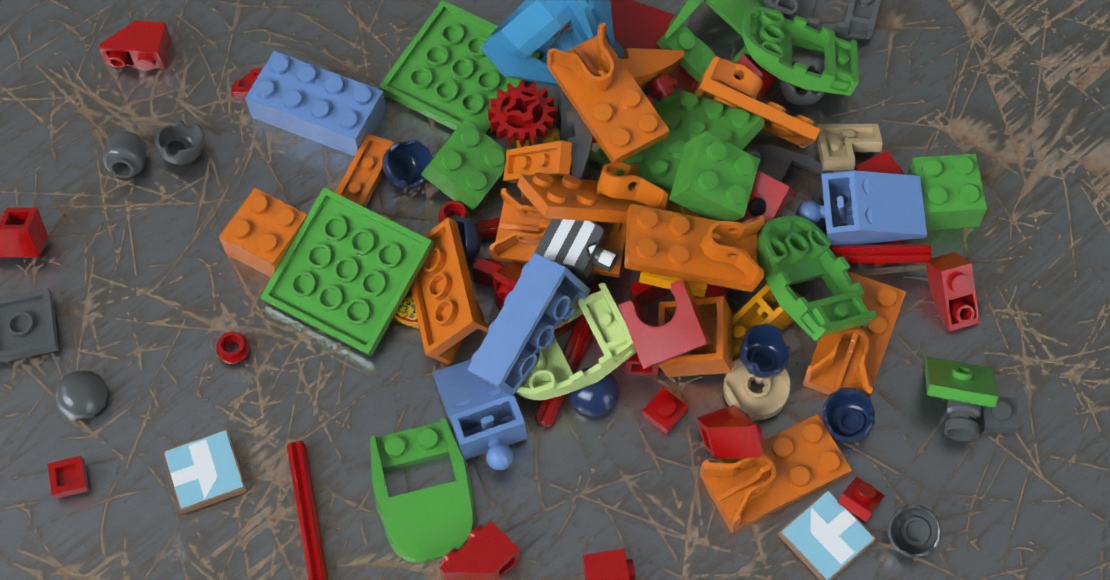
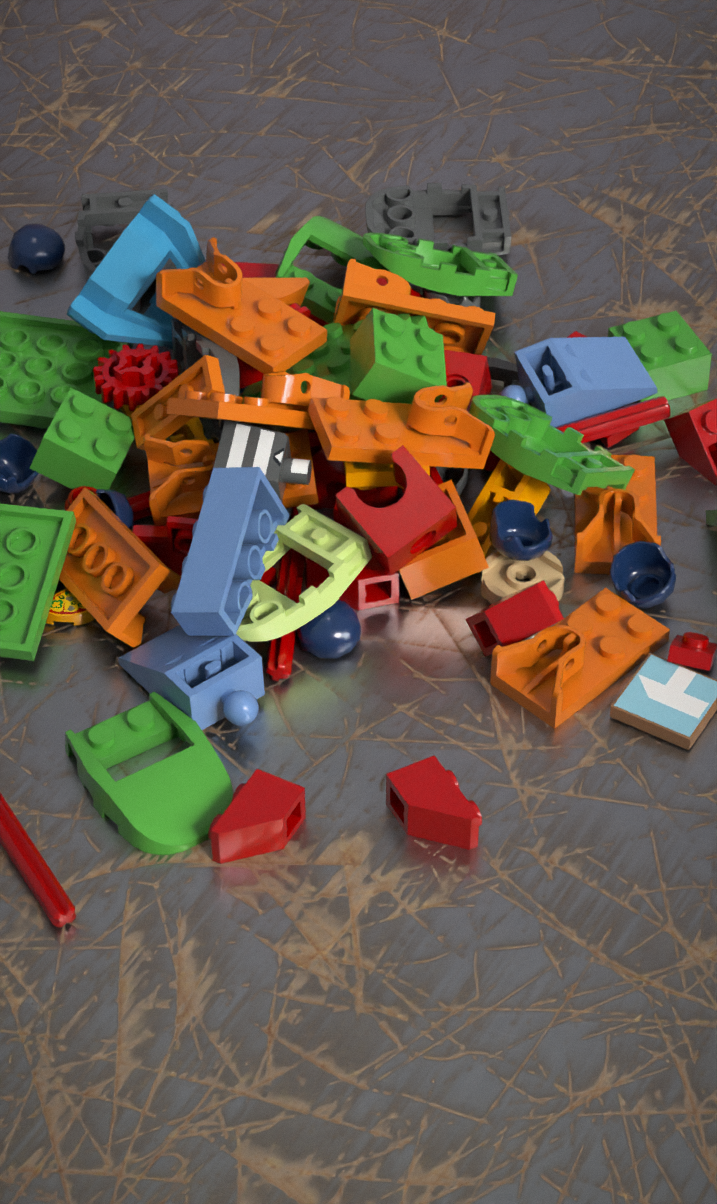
camera: 20 degrees left, 20 degrees down
red plate [642,387,689,435] -> none
tan plate [816,124,883,172] -> none

